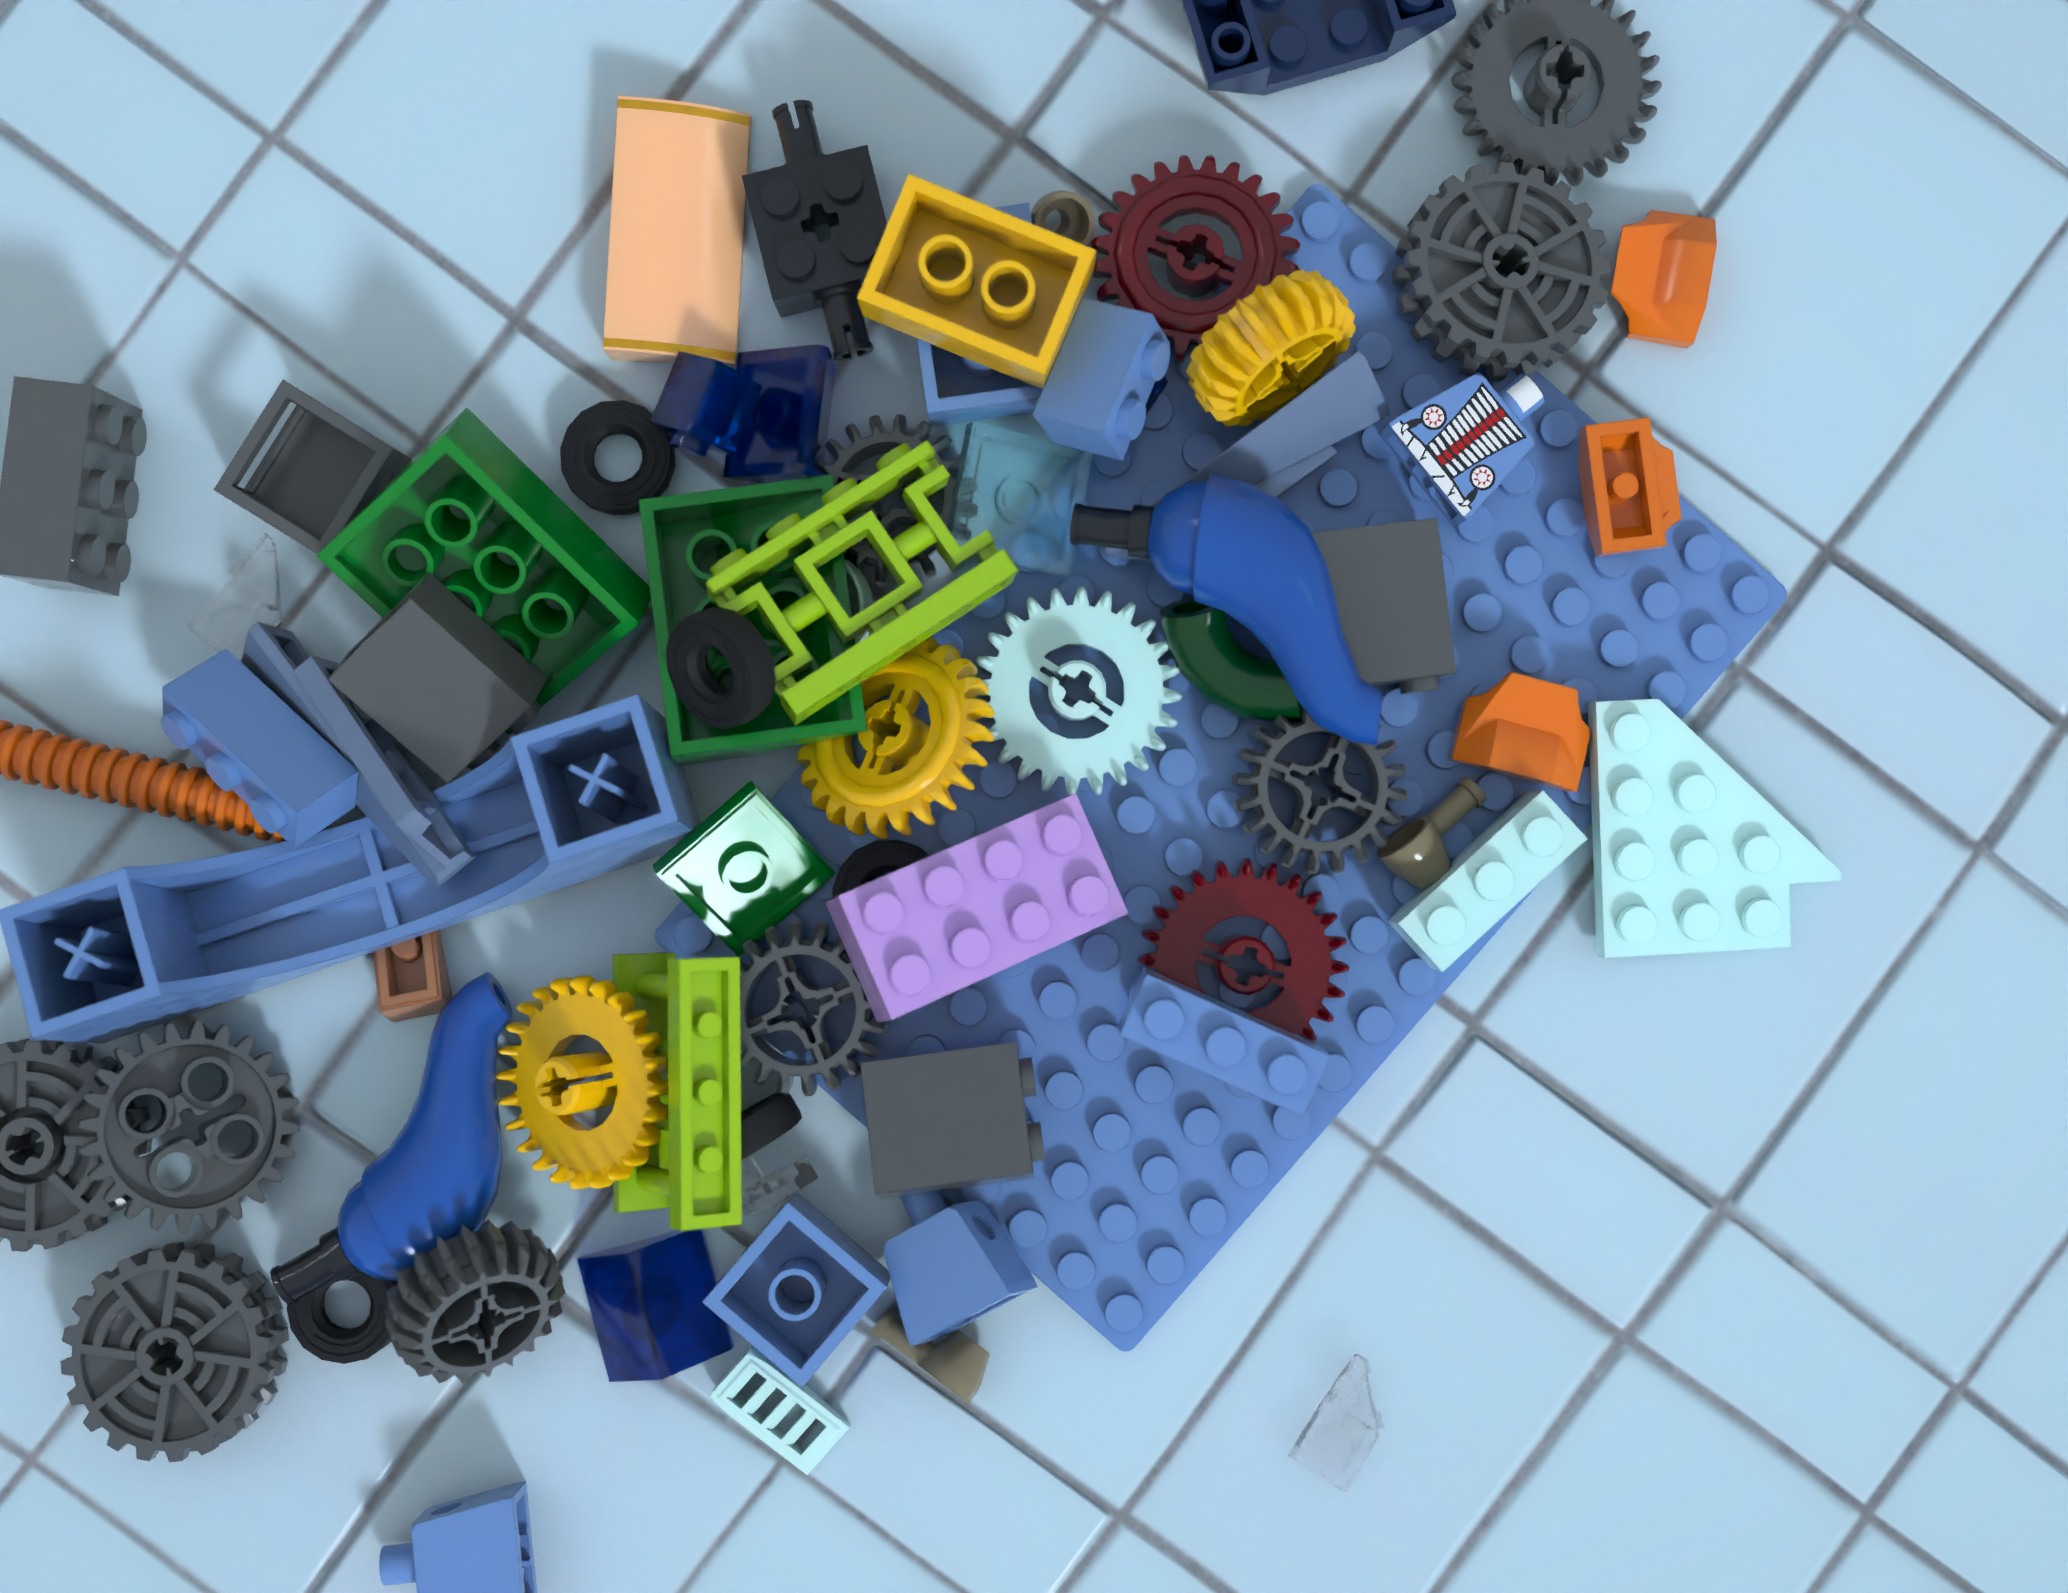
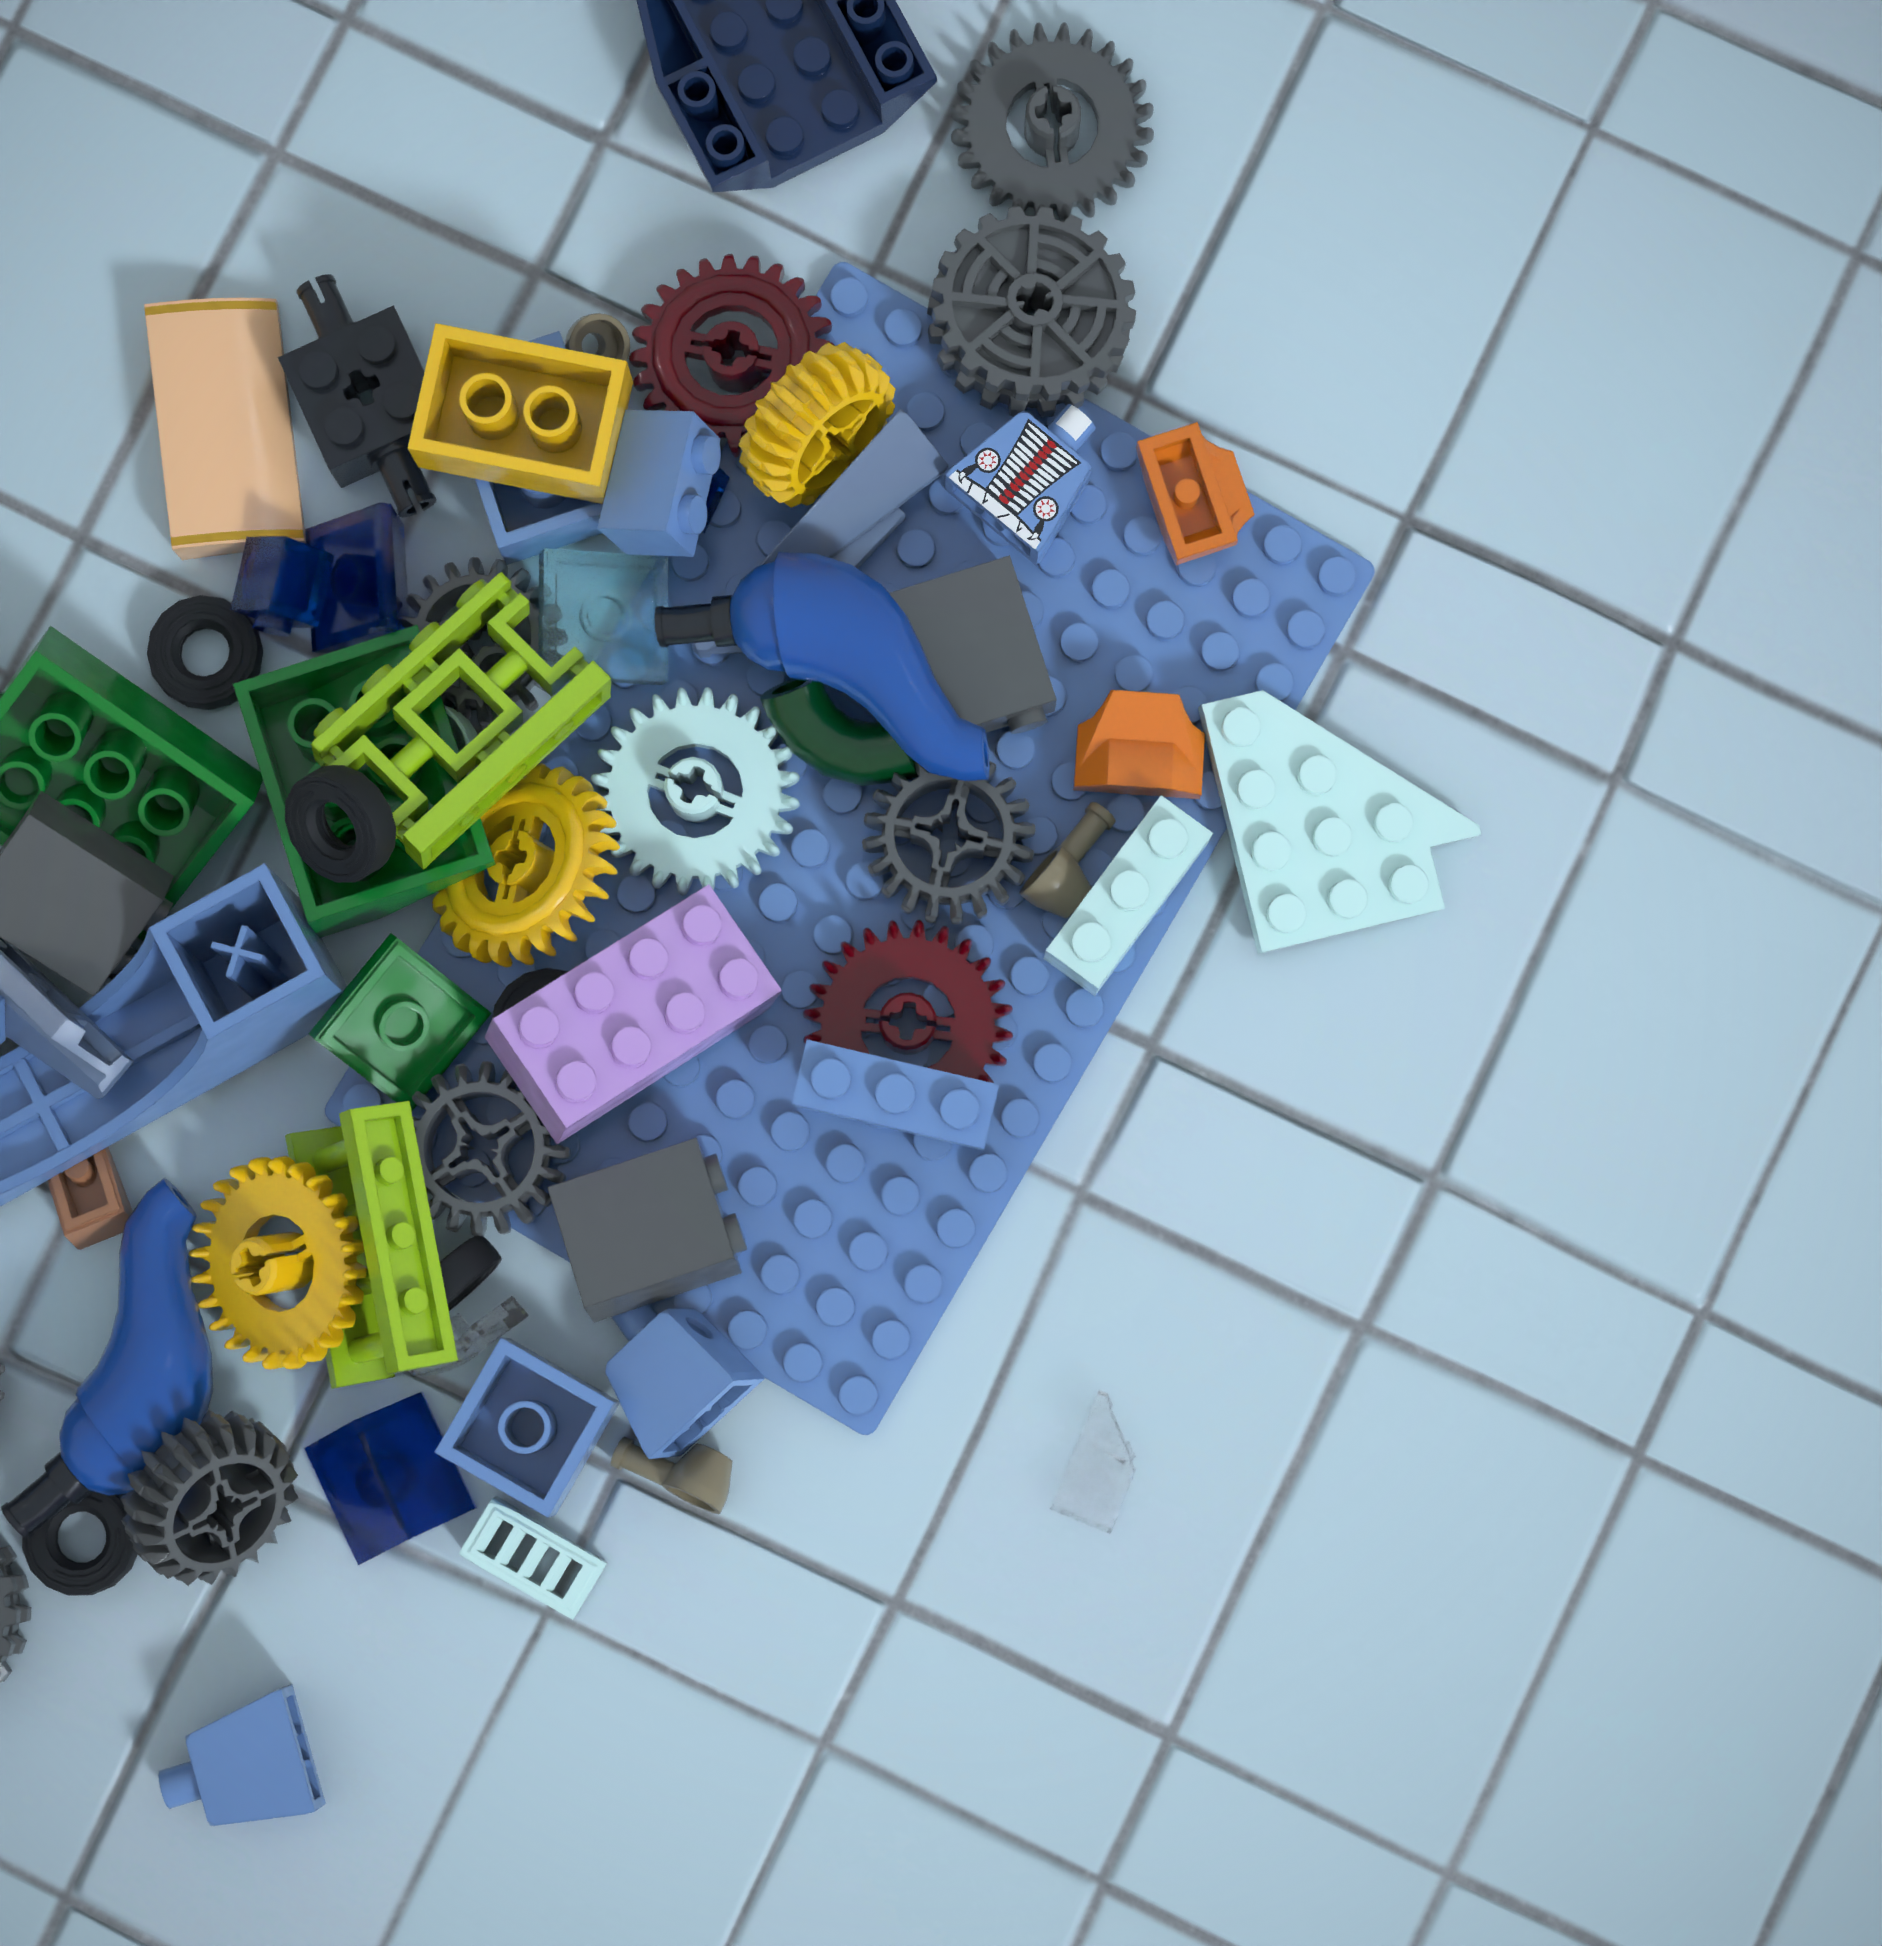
camera: 10 degrees left, 5 degrees down
orange slope [1610,210,1717,349] -> none

